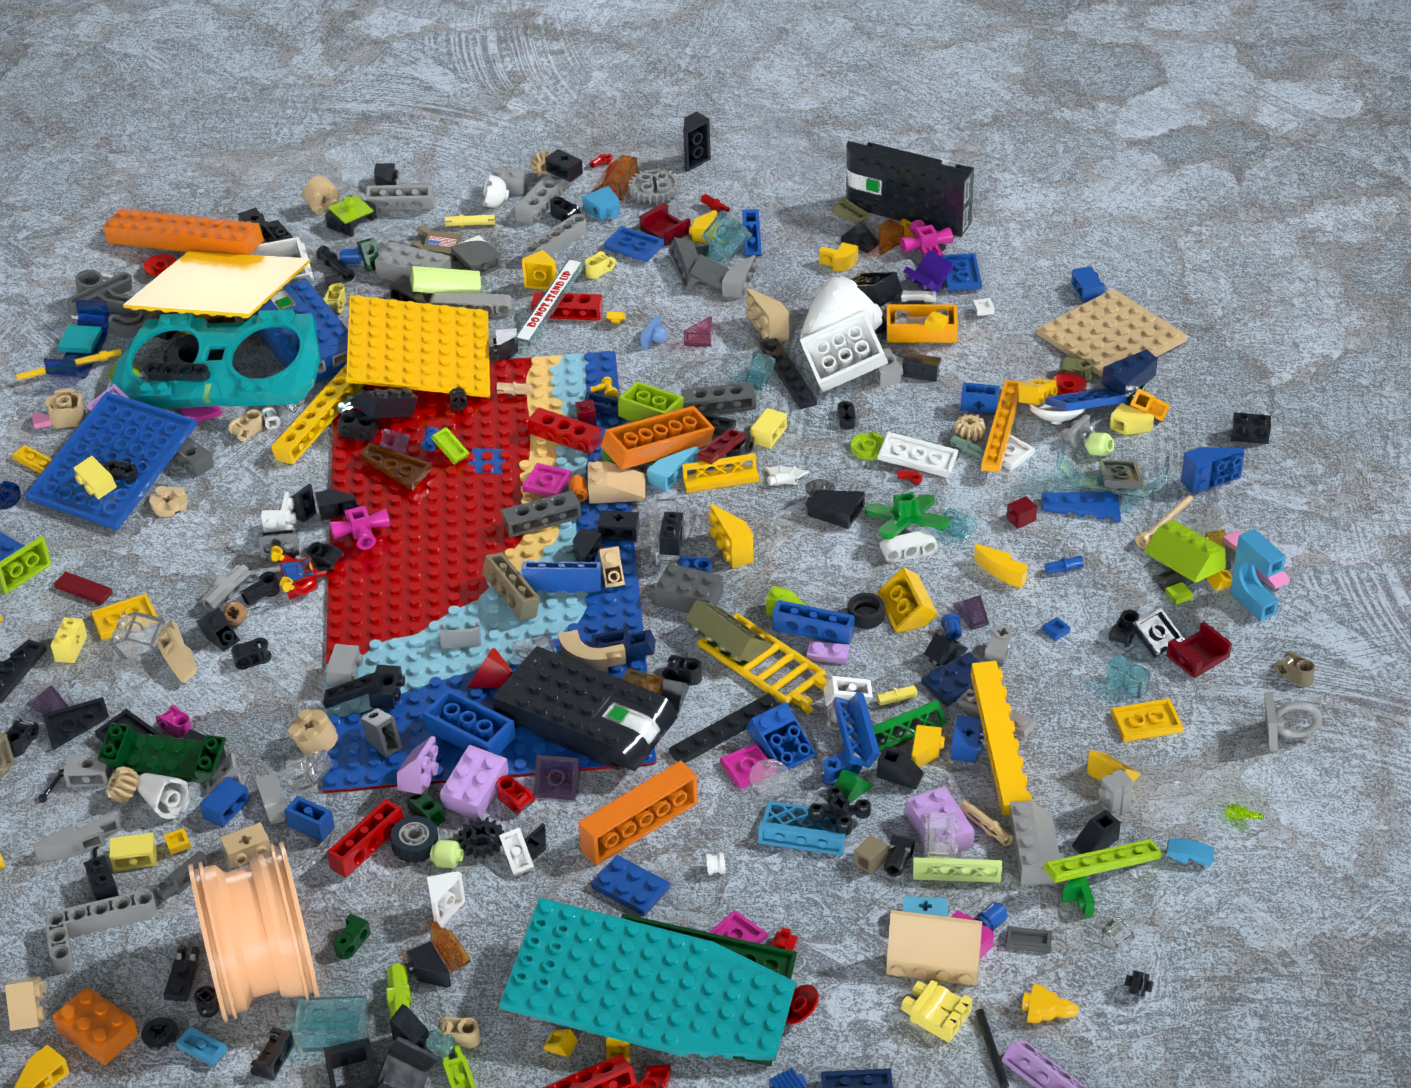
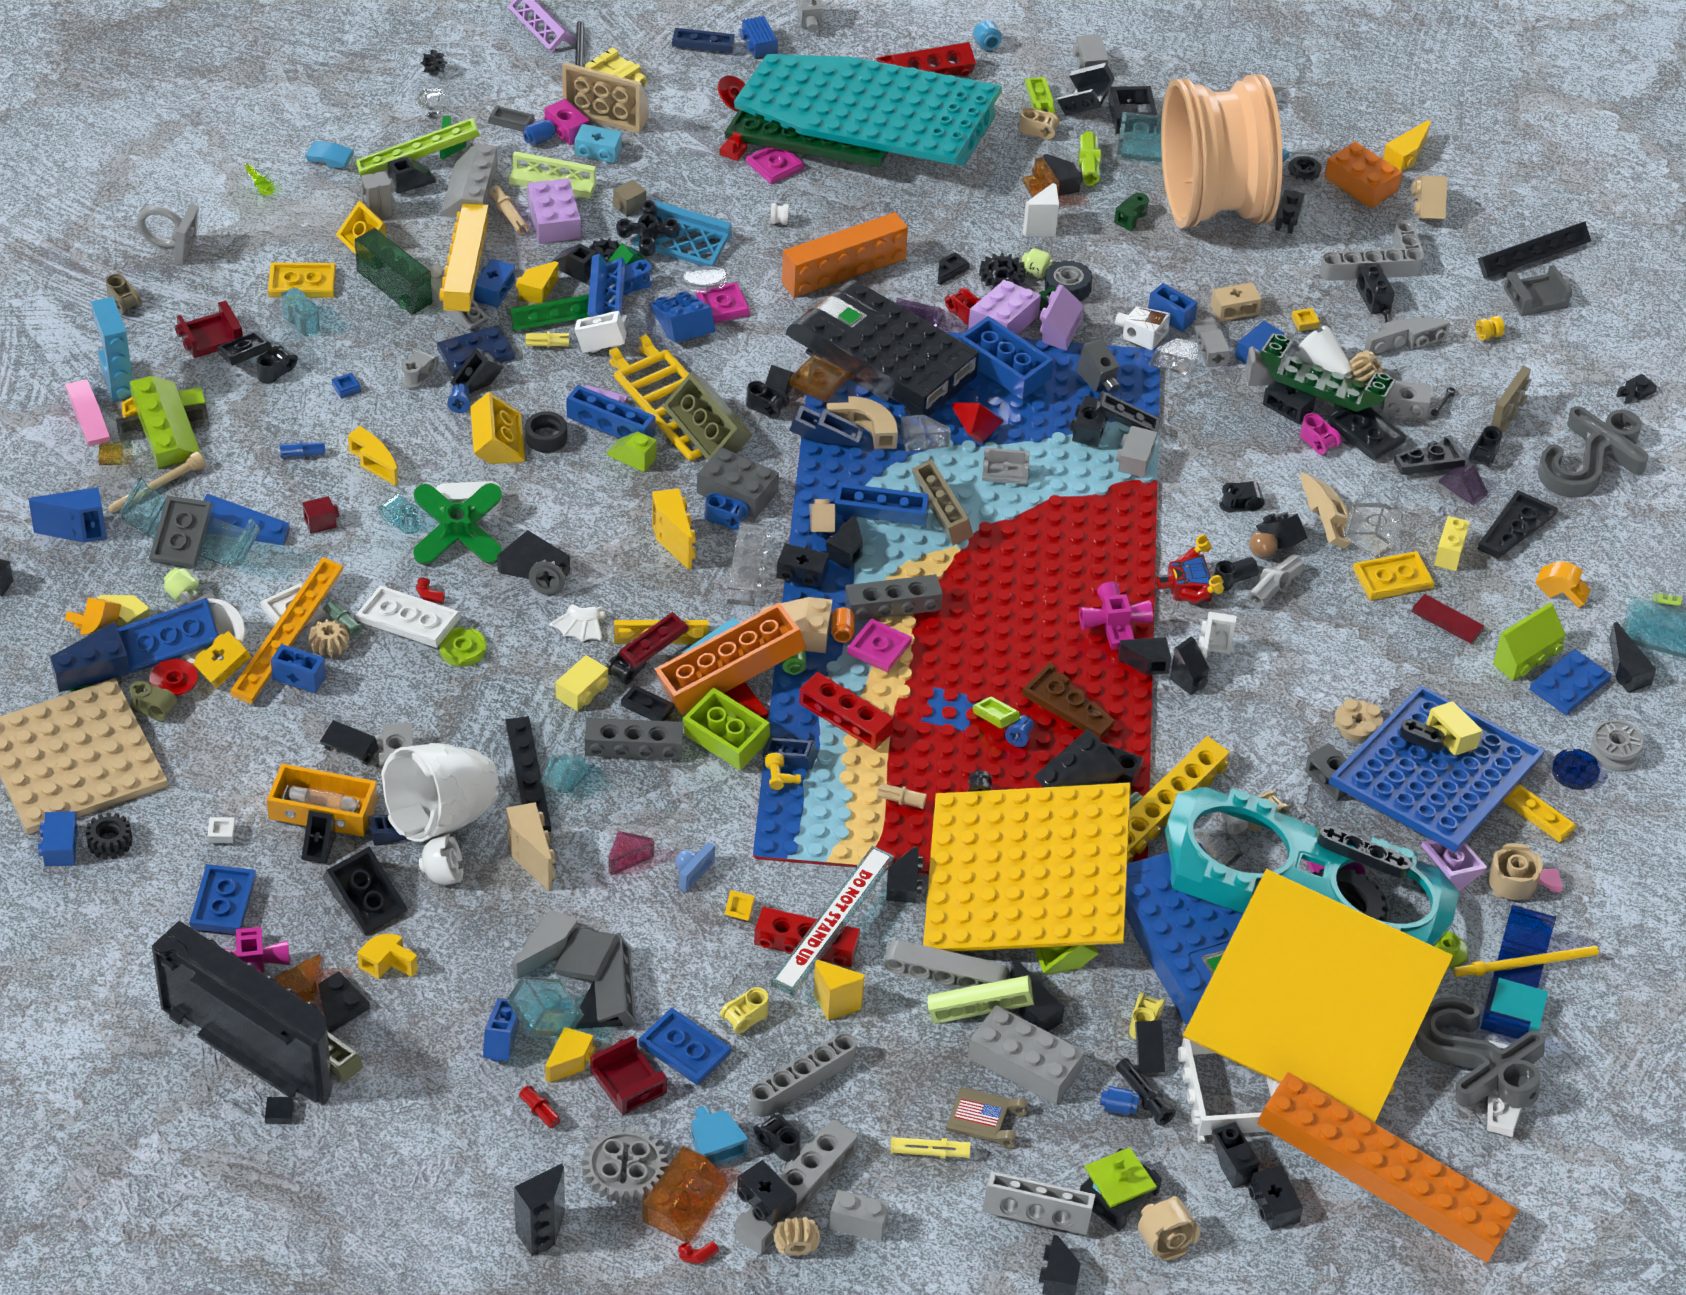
camera: 175 degrees left, 5 degrees up
light yellow brick [109,833,157,872] -> none
red dish [144,254,177,277] -> none
dark grey hinge [154,850,209,900] -> none
brick [259,529,300,561] -> none
tan brick [288,709,338,757] -> none
black piece [306,542,344,570] -> none
red brick [327,799,403,878] -> none
dark green leg [356,238,379,272] -> none
clear purple brick [379,429,410,453] -> none
black slope [389,1004,430,1049] -> none
clear light blue wheel [426,1029,455,1058] -> none
dark grey panel [451,235,501,276] -> none
white cylinder [482,174,509,208] -> none
white plate [499,828,535,876] -> none
dark red brick [575,400,597,426] -> none
blue plate [591,855,670,916] -> none
black brick [659,512,684,556] -> none
black plate [669,693,780,764] -> none
white slope [800,311,888,392] -> none
black beam [837,401,856,430] -> none
black piece [884,834,915,877] -> none
white tile [901,290,936,303] -> none
dark purple bracket [903,251,954,293] -> none
clear brick [924,812,958,859] -> none
yellow plate [925,311,949,331] -> none
clear purple slope [953,595,989,630] -> none
yellow rock [1022,983,1079,1023] -> none
none -> black tyre [85,812,133,860]
none -> clear green brick [355,228,432,315]
none -> black gear [589,238,620,262]
none -> white torso [1115,307,1170,350]

